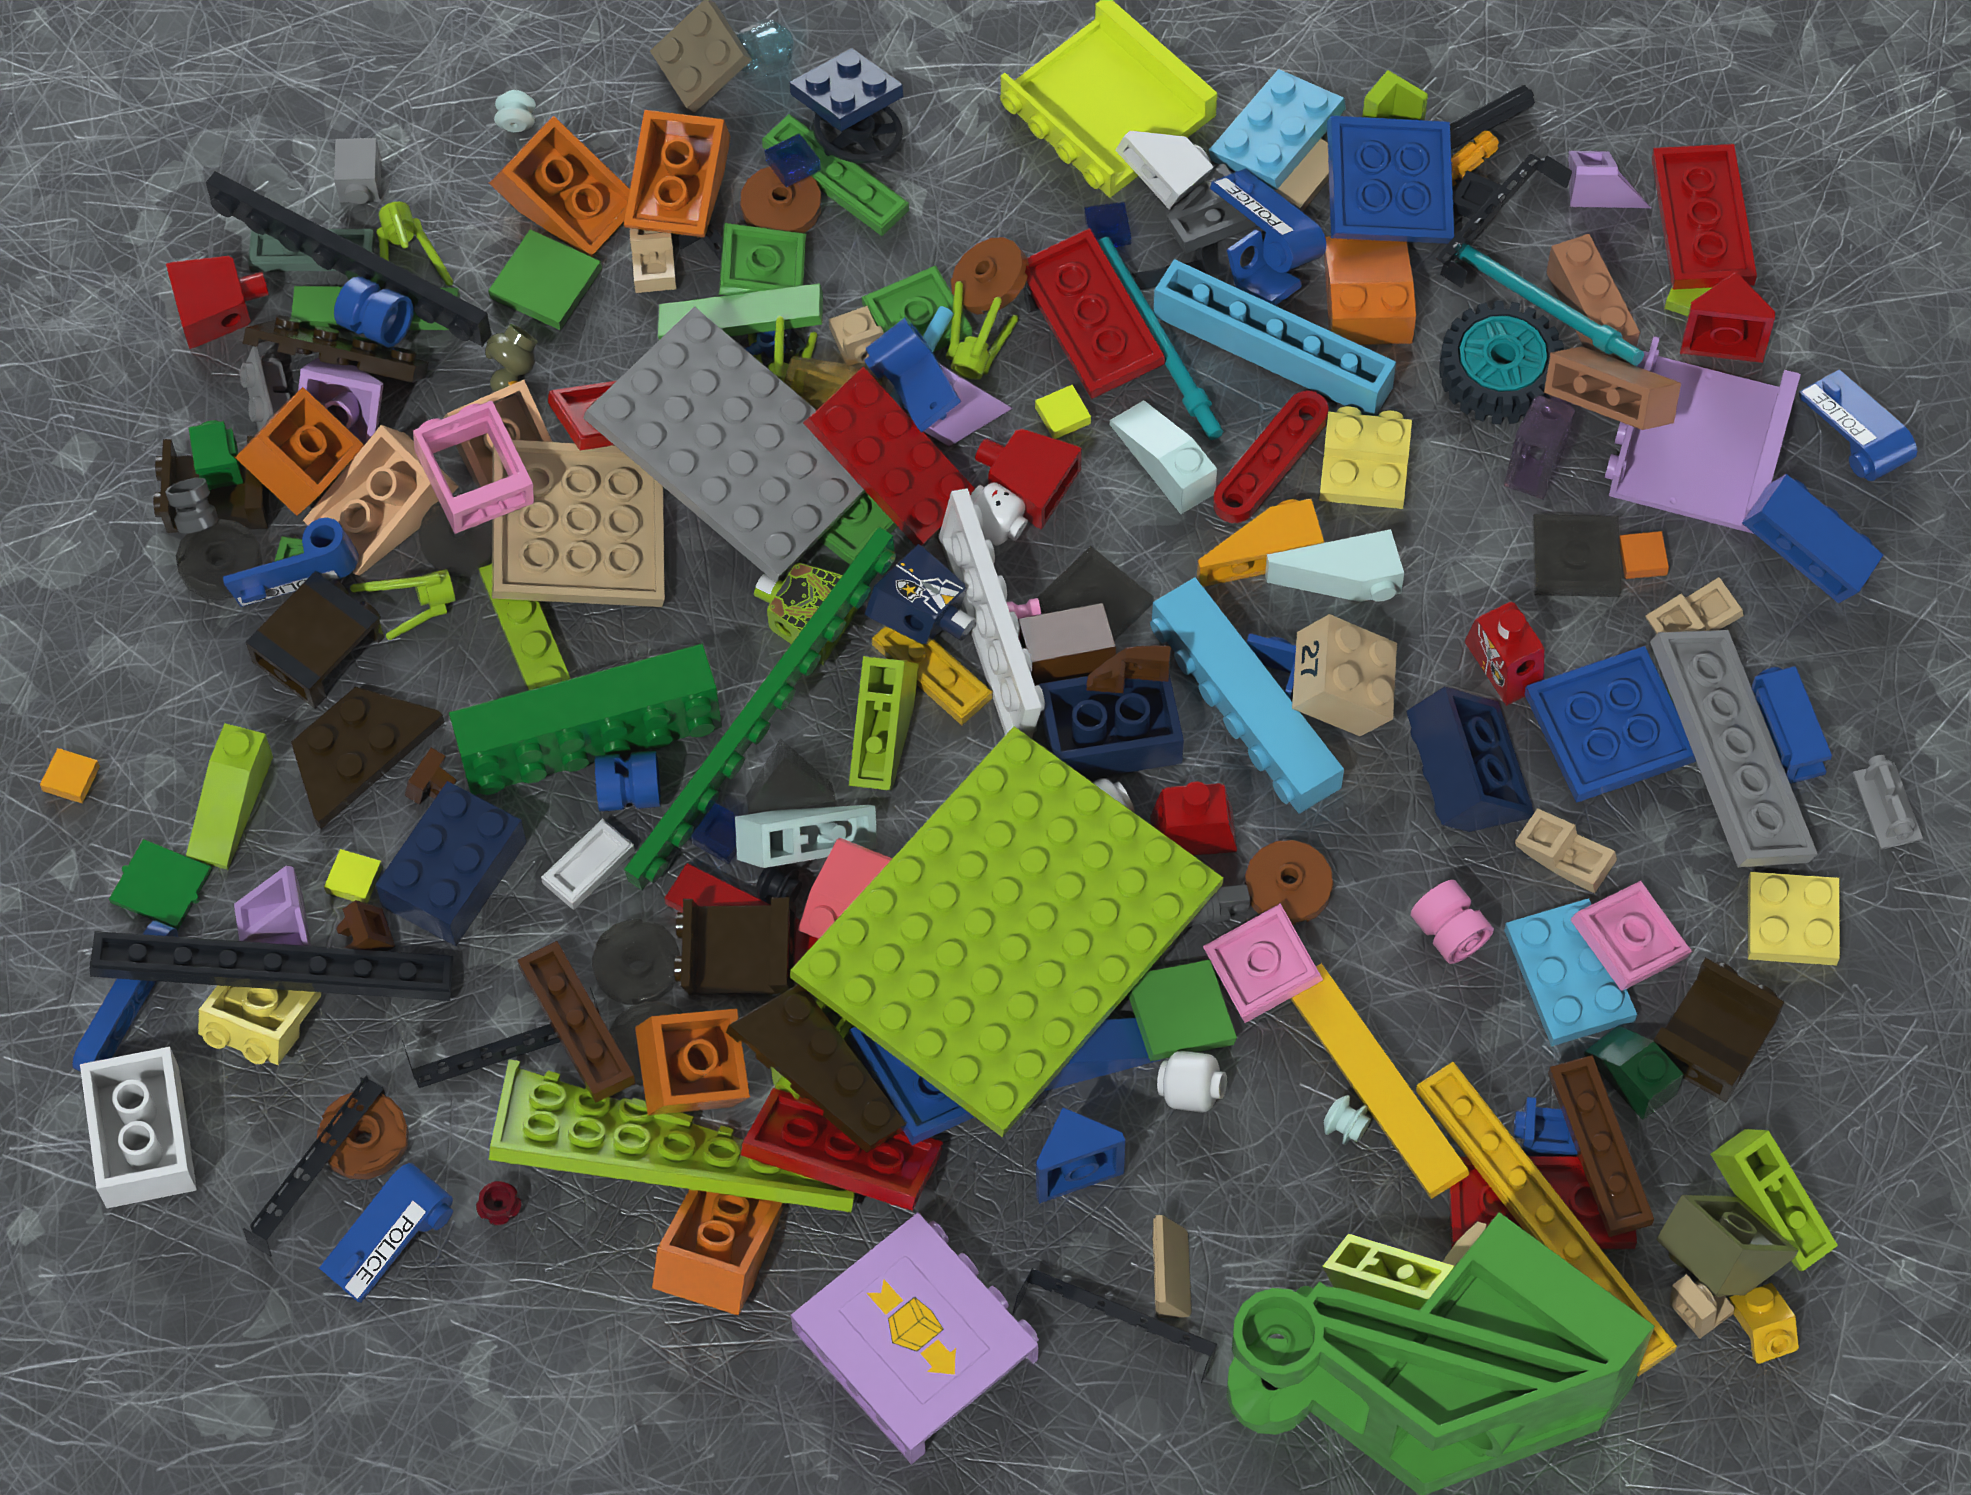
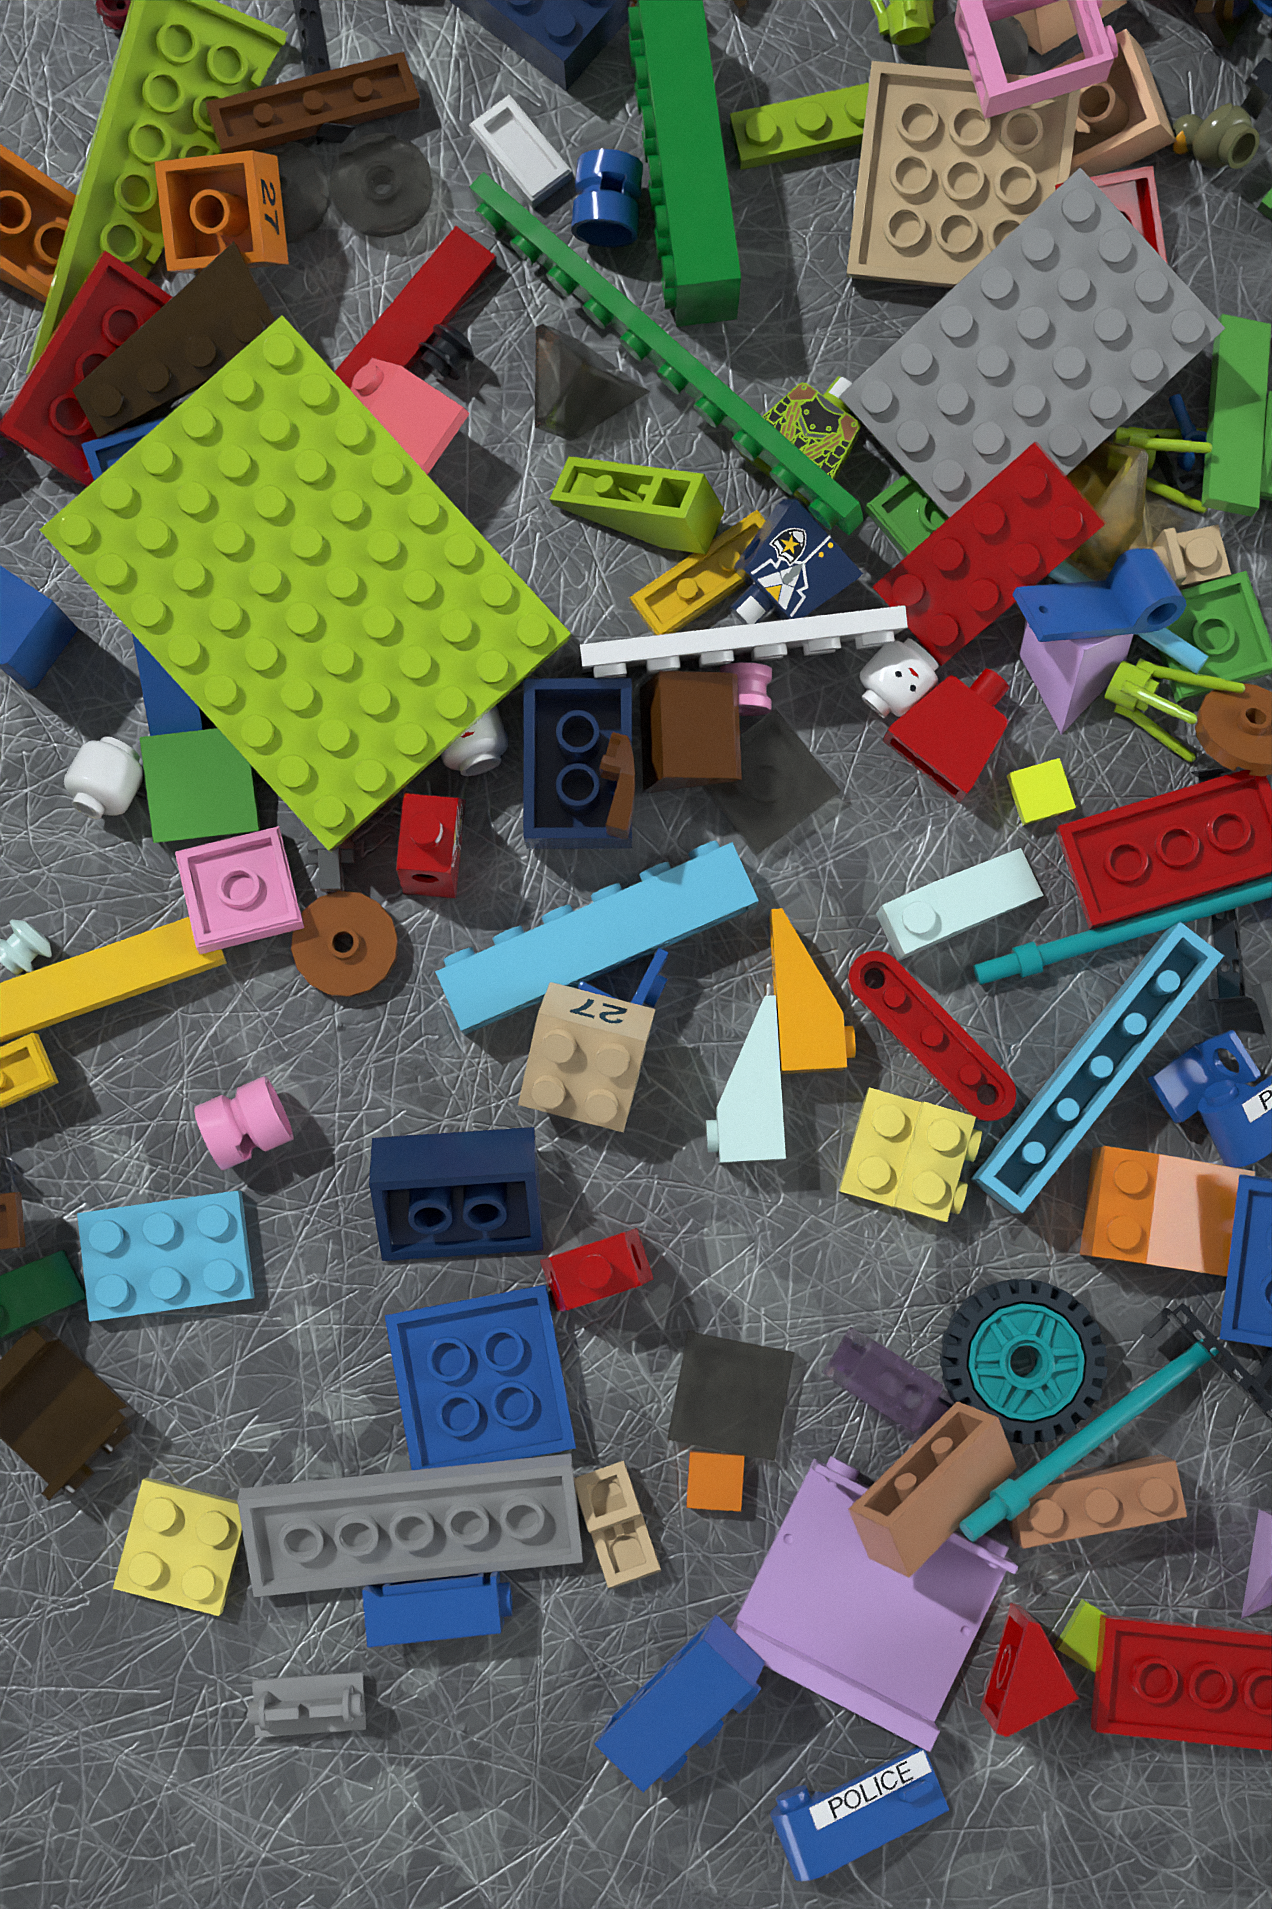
camera: 100 degrees right, 20 degrees up
dark brown panel [674,897,796,995] -> none
clear blue plate [691,803,738,864] -> none
light aqua slope [735,805,877,868] -> none
tan slope [1515,808,1617,894] -> none
bright pink tile [1571,881,1692,991] -> none

